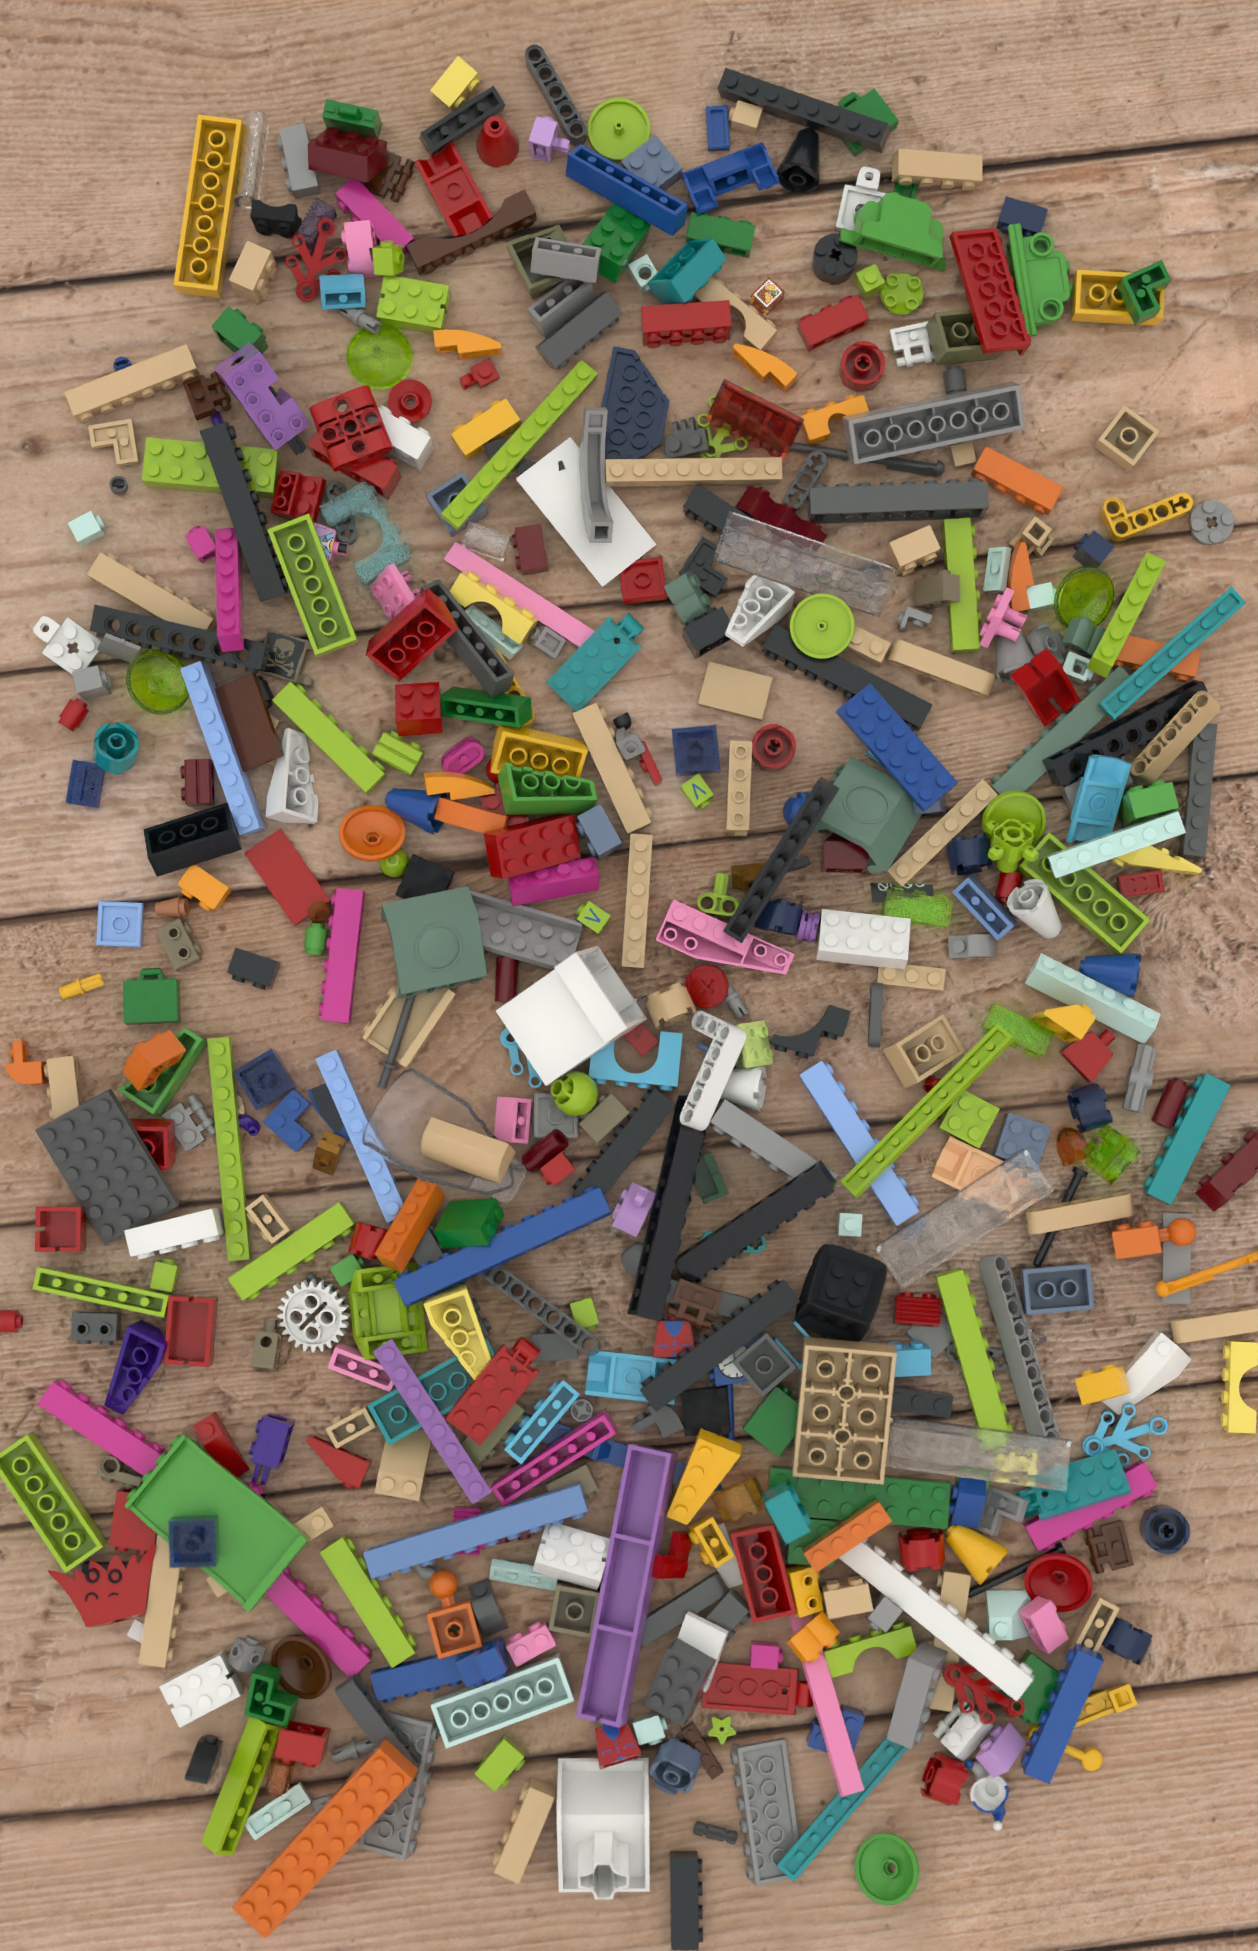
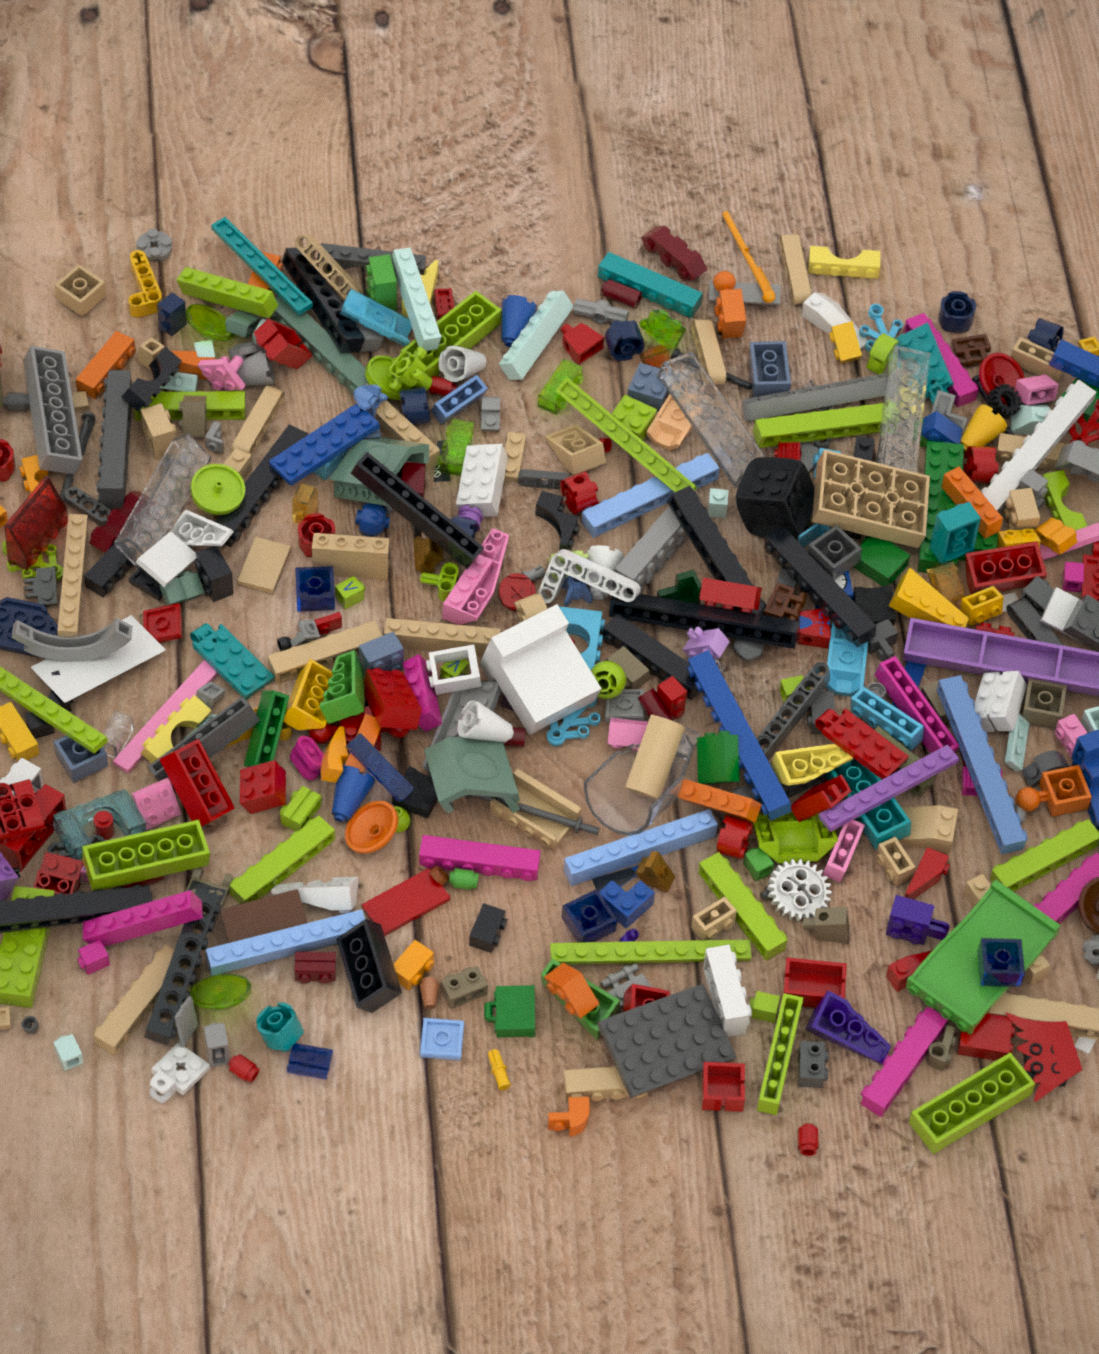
camera: 95 degrees left, 30 degrees down
dark red brick [511,524,548,576] -> none
yellow slope [1030,1004,1096,1043] -> none
none -> red brick [93,811,115,840]
none -> black arch [121,346,182,412]
none -> white tile [136,531,196,587]
none -> clear yellow brick [292,483,318,525]
none -> clear blue tile [346,733,415,803]
none -> medium blue brick [353,384,388,417]
none -> white window [426,645,482,695]
none -> white cone [457,700,514,742]
none -> red brick [560,471,599,514]
none -> red brick [699,577,762,613]
none -> red window [791,774,852,823]
none -> lime brick [866,333,899,374]
none -> black tyre [986,384,1022,419]

